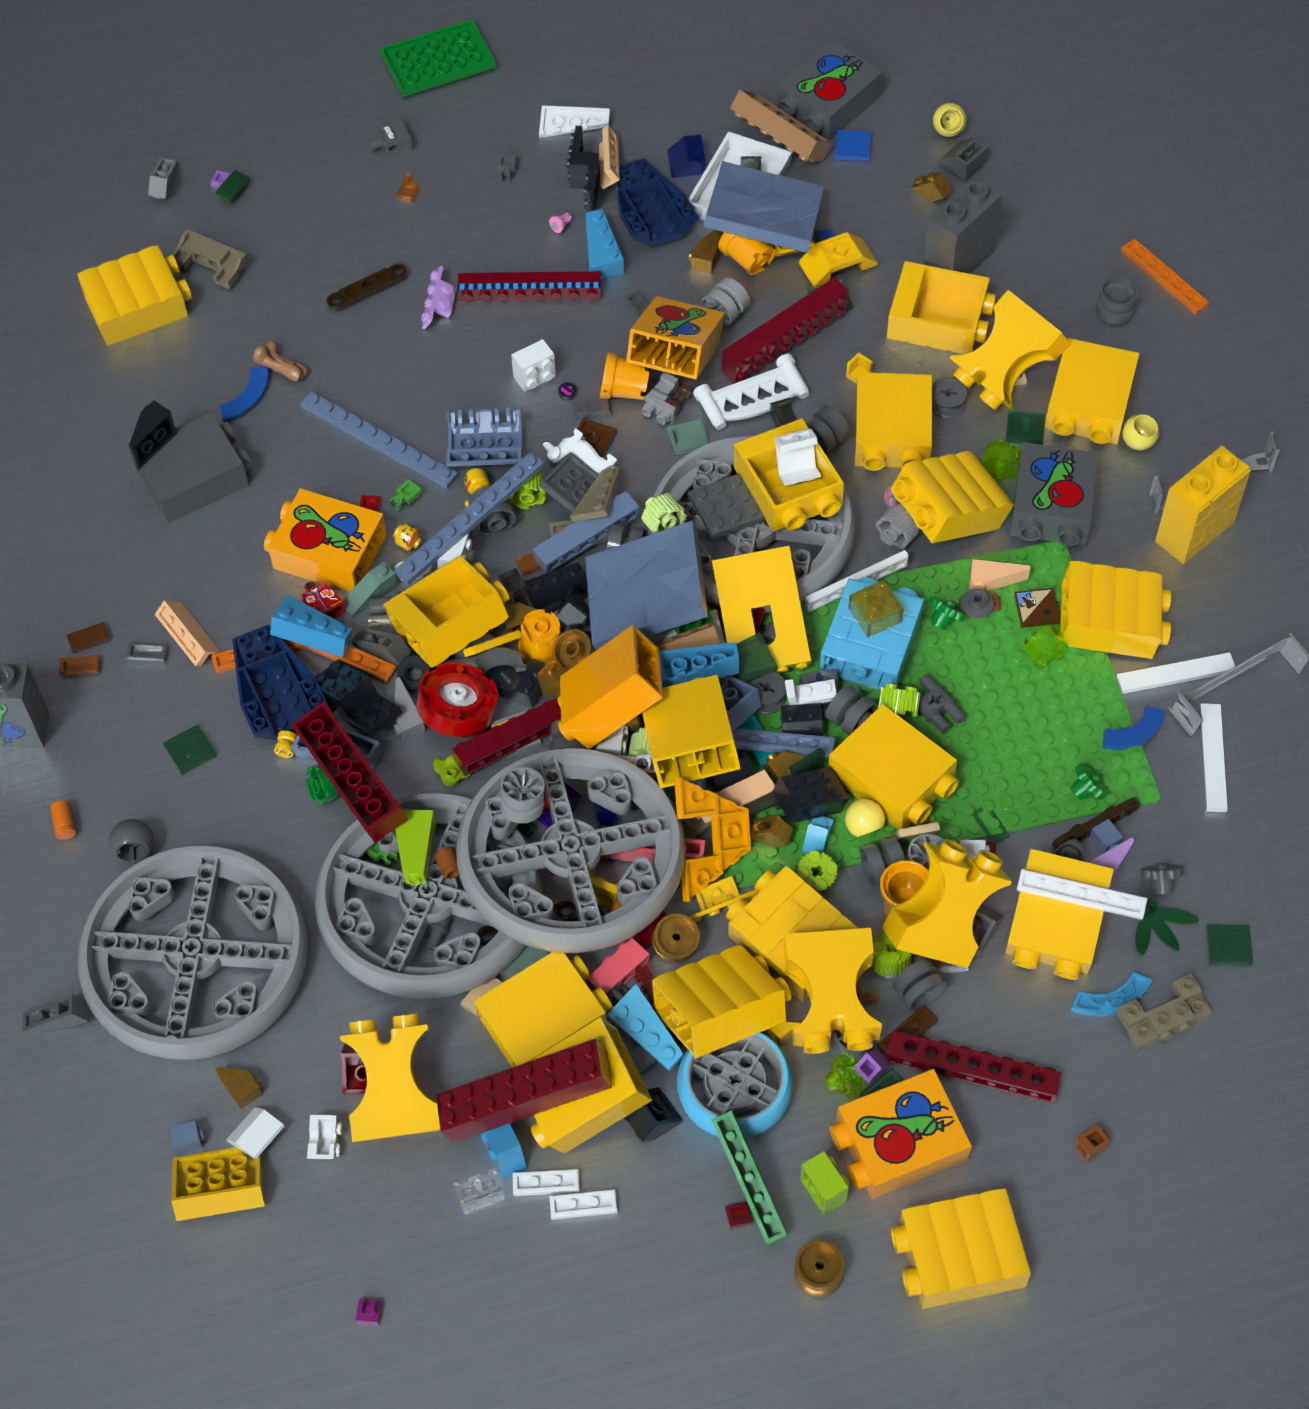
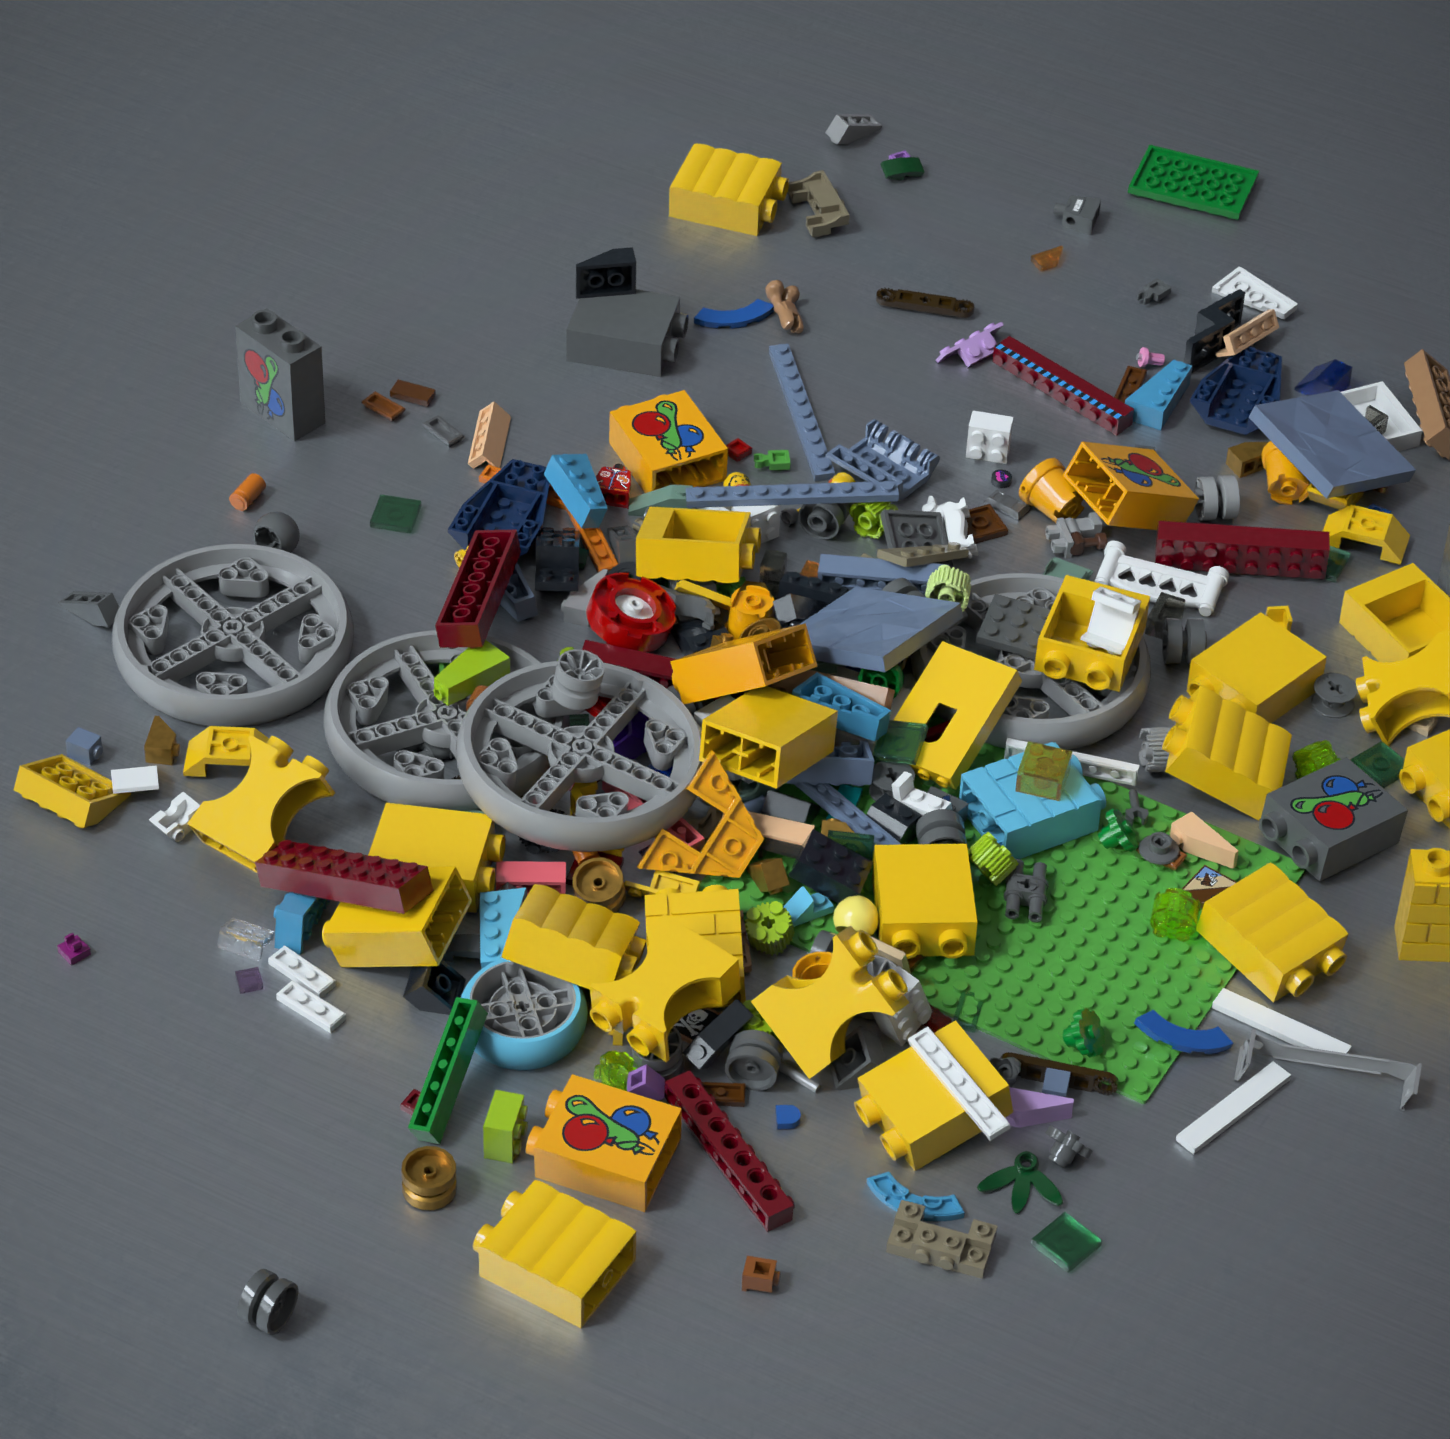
camera: 40 degrees right, 15 degrees down
none -> yellow slope [183,726,269,777]
none -> clear purple tile [235,967,264,994]
none -> black slope [682,999,755,1069]
none -> blue tile [775,1105,801,1129]
none -> reddish brown tile [1114,366,1147,403]
none -> dark grey bar [1125,789,1149,826]

